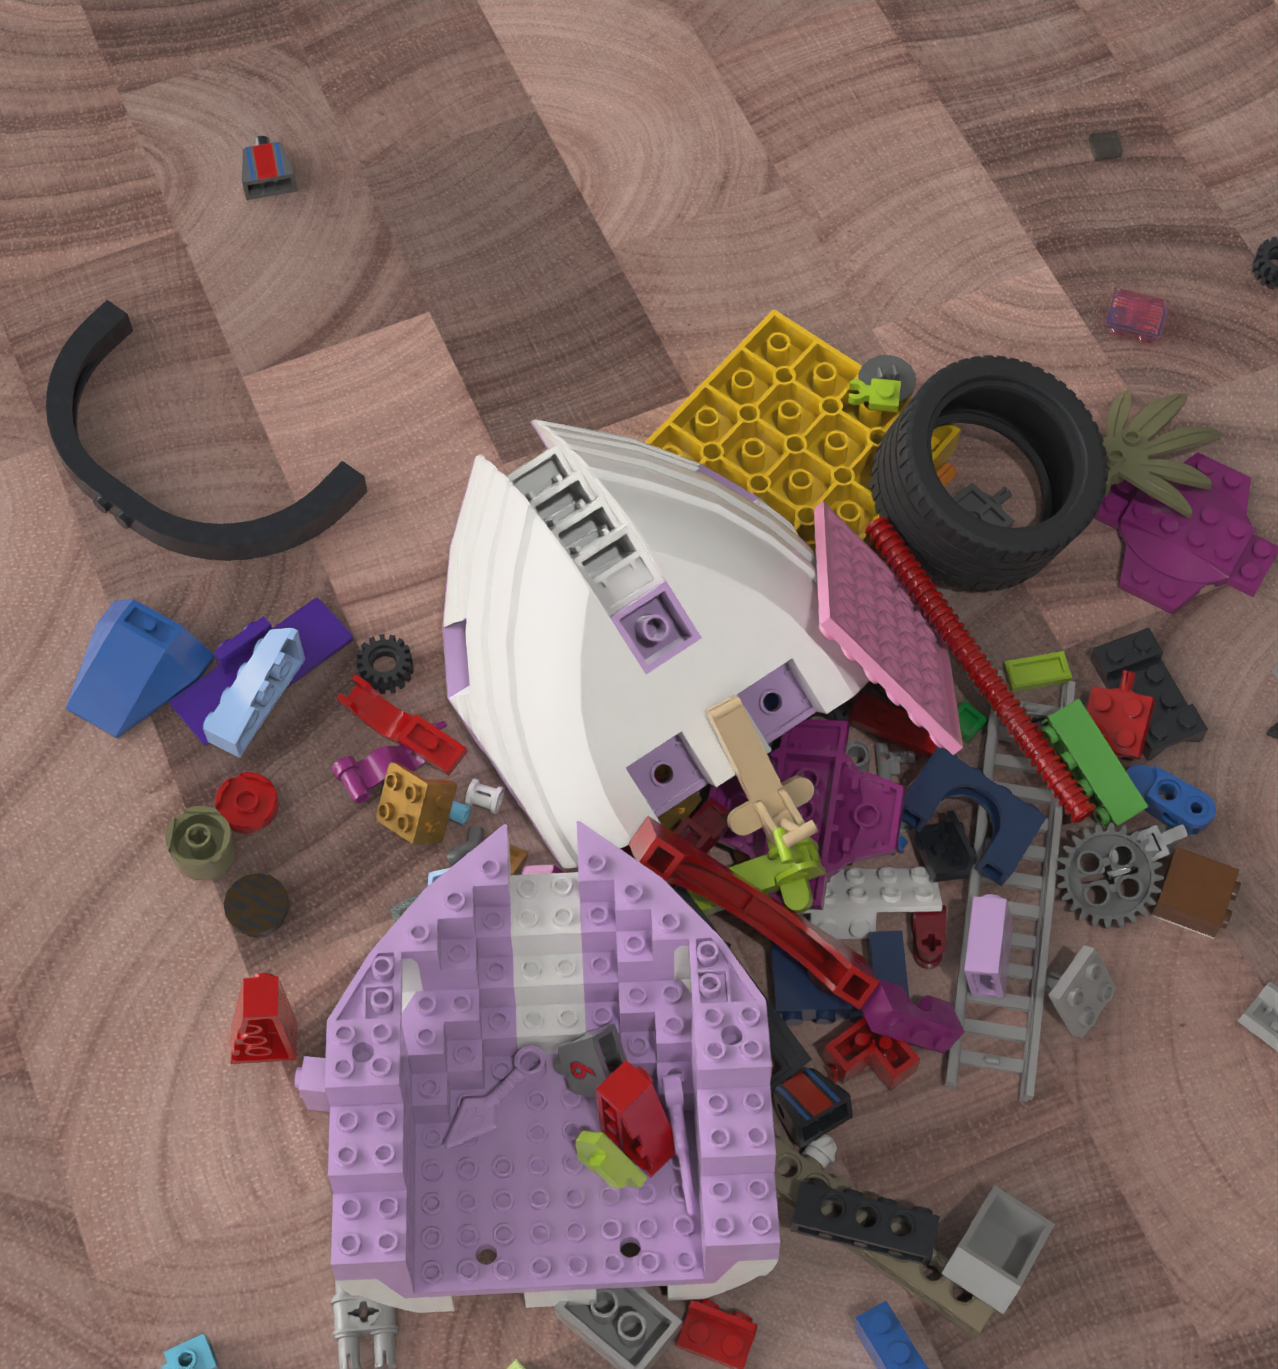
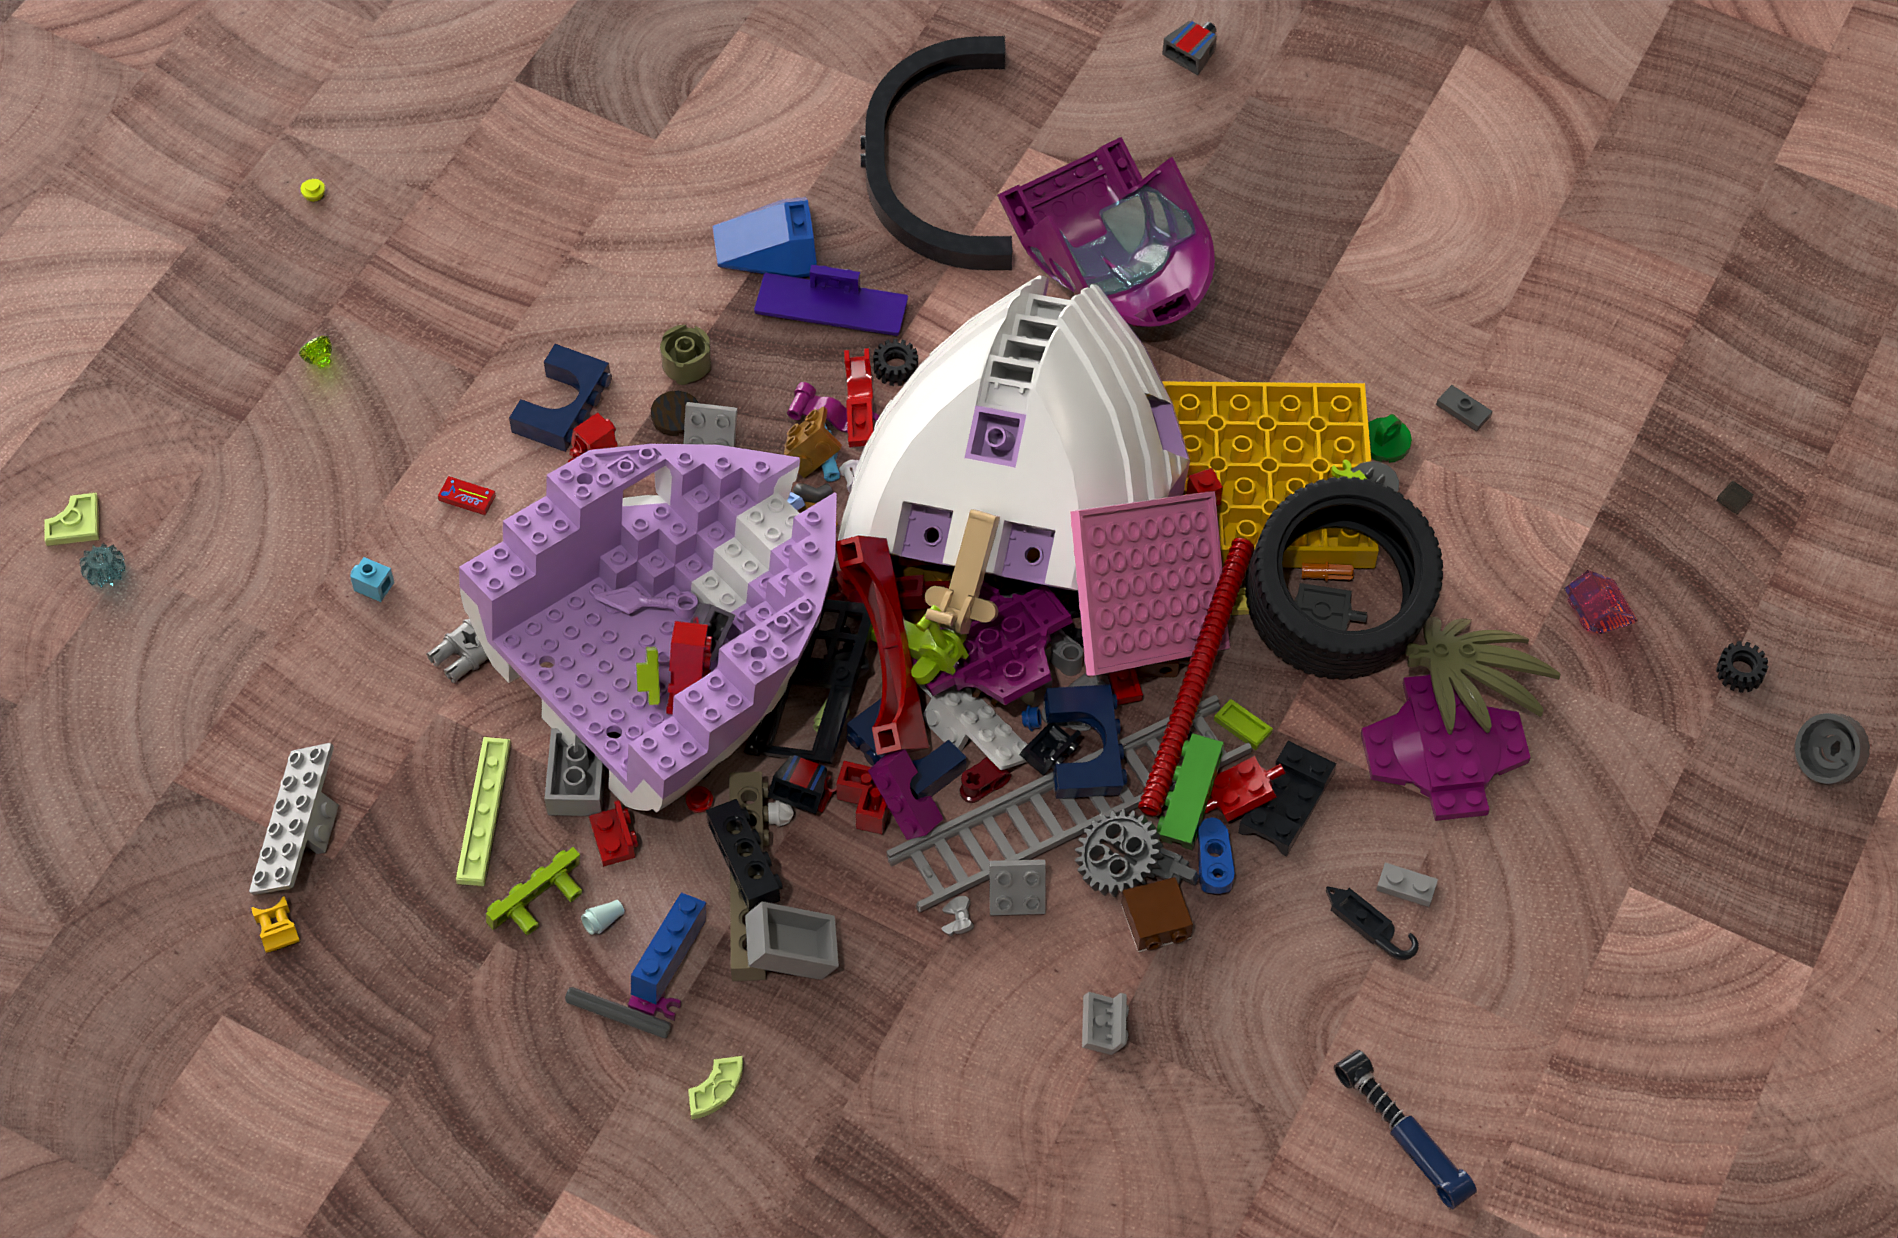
camera: 50 degrees right, 5 degrees down
light blue wedge [203,628,305,758] -> none
red tile [214,772,279,834] -> none
green tile [957,700,988,744] -> none
lavender brick [964,894,1013,999] -> none
none -> red tile [438,476,496,515]
none -> dark blue arch [509,344,612,452]
none -> light grey plate [684,402,738,447]
none -> light grey piece [942,896,974,936]
none -> magenta piece [997,137,1215,327]
none -> red brick [1186,468,1223,507]
none -> green tile [1368,414,1412,463]
none -> dark grey plate [1436,385,1493,431]

